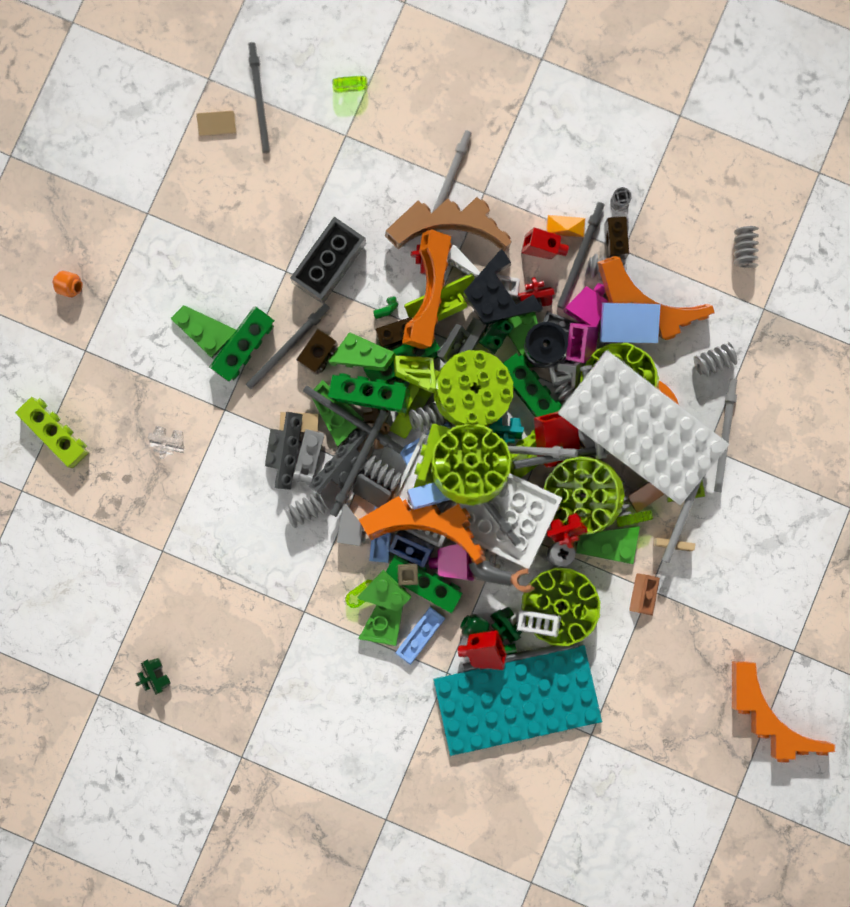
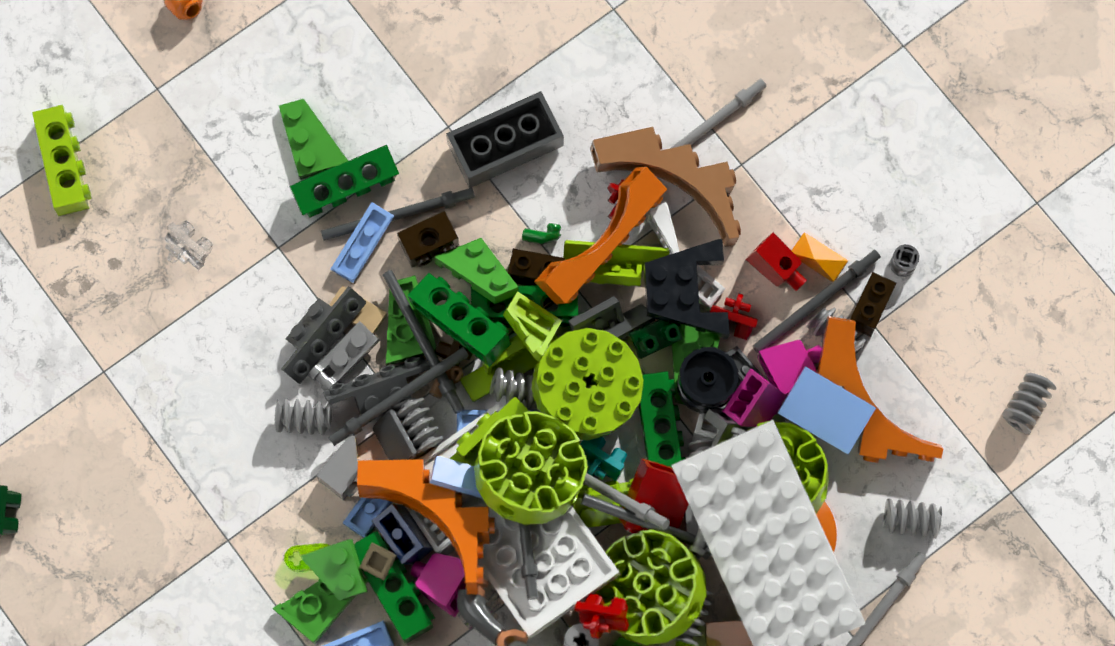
camera: 30 degrees right, 10 degrees down
none -> light blue tile [330,202,394,283]

